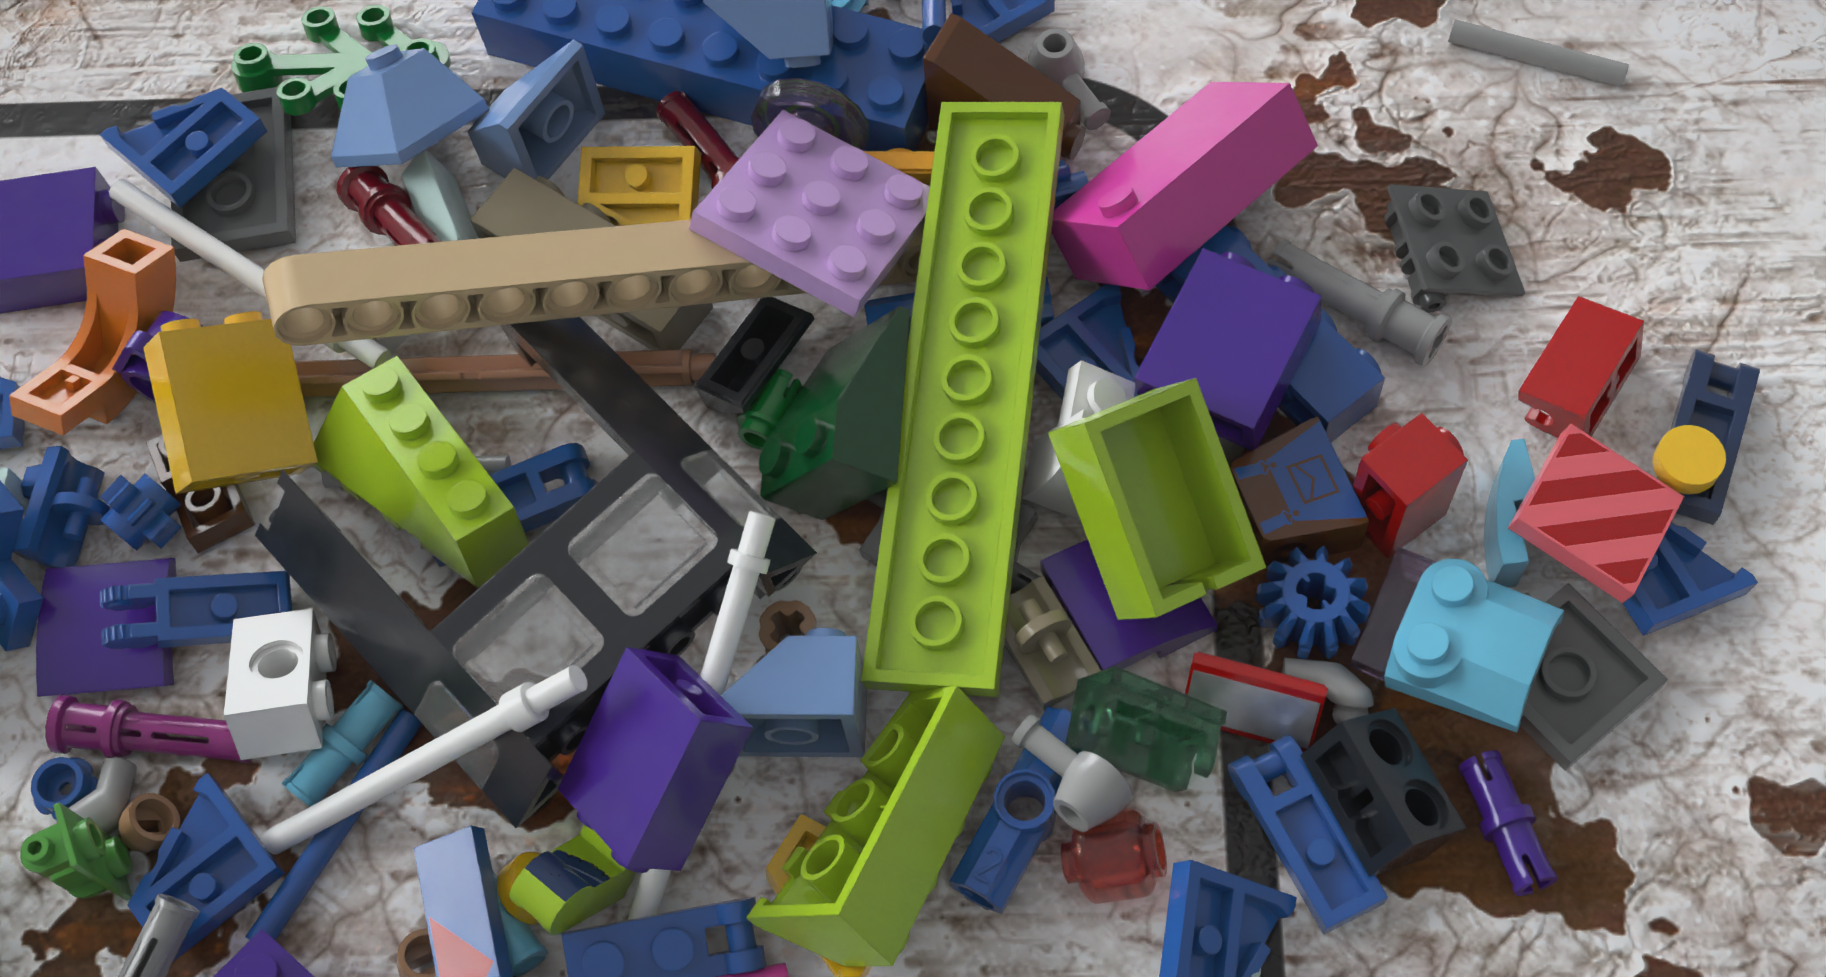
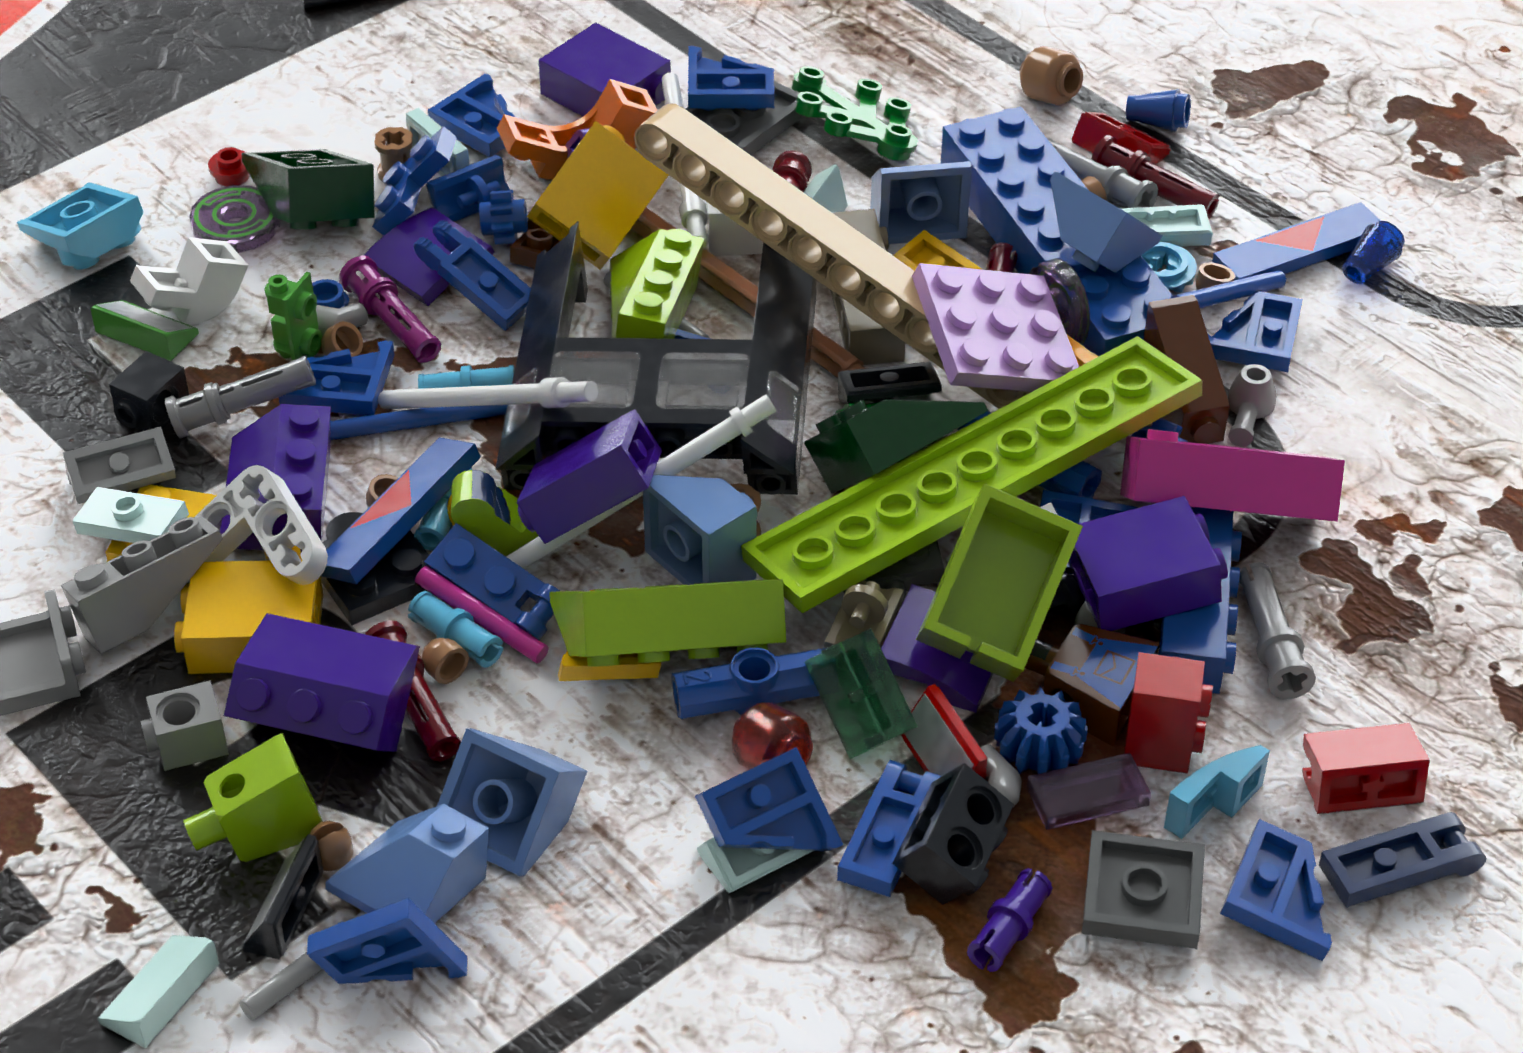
camera: 40 degrees right, 20 degrees down
white brick [224,608,336,760] -> none
medium blue slope [331,44,489,168] -> none
light grey bar [1011,714,1133,832] -> none
dark grey hinge [1384,184,1526,313] -> none
medium azure slope [1384,559,1564,733] -> none
coral tile [1508,424,1684,603] -> none
yellow tile [1652,425,1726,494] -> none

